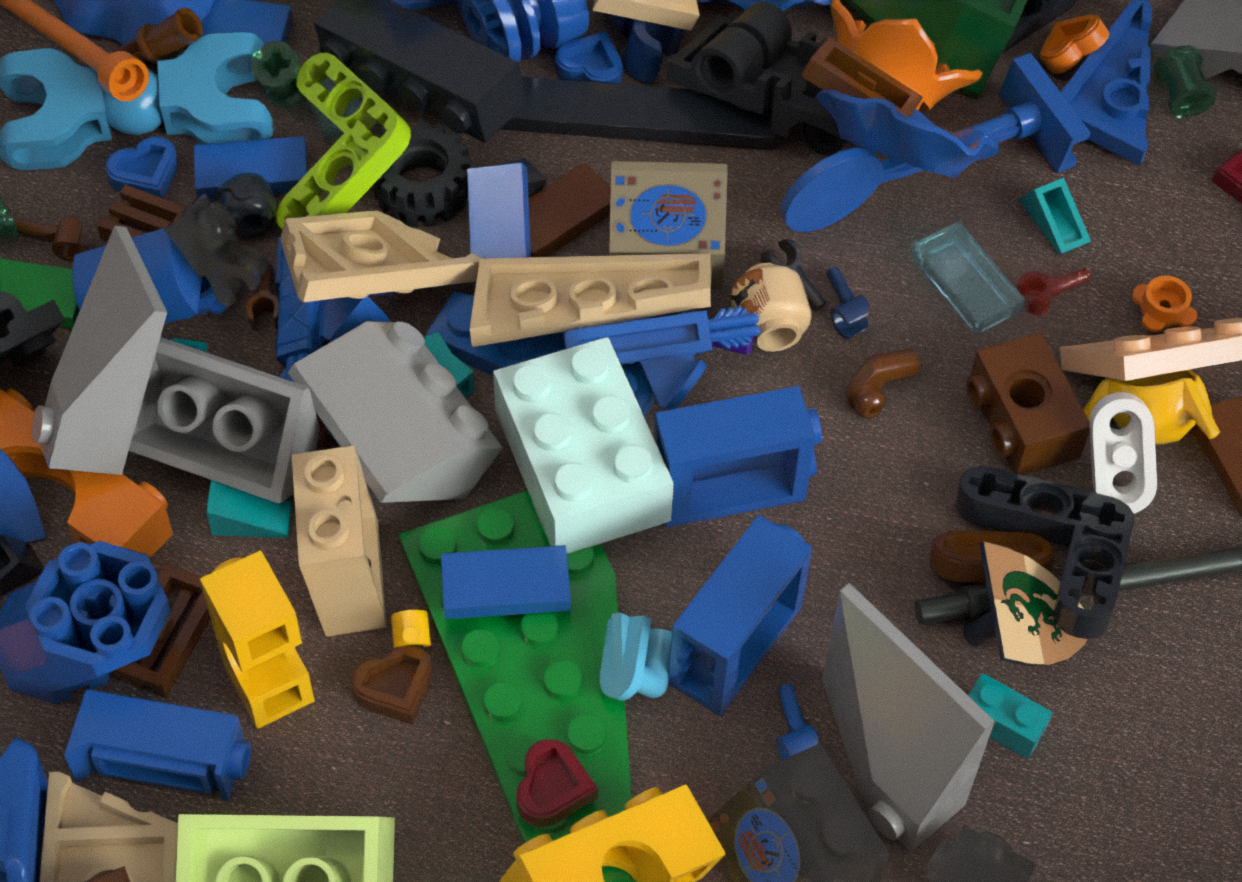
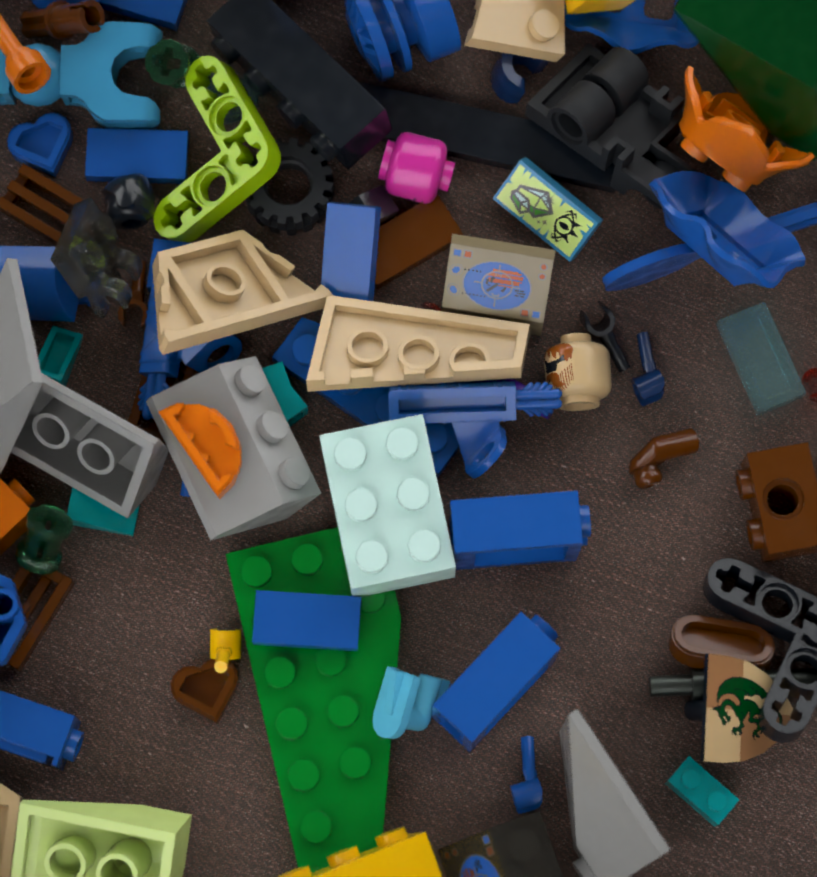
camera: 10 degrees right, 20 degrees up
yellow arch [200,550,315,729] -> none
tan window [292,445,387,637] -> none
dark red tile [516,739,598,827] -> none
blue tile [555,31,623,84] -> none
reddish brown tile [801,37,923,118] -> none
none -> clear green bush [15,504,73,574]
none -> orange plate [158,403,242,499]
none -> dark pink head [378,132,455,204]
none -> tile [492,157,603,262]

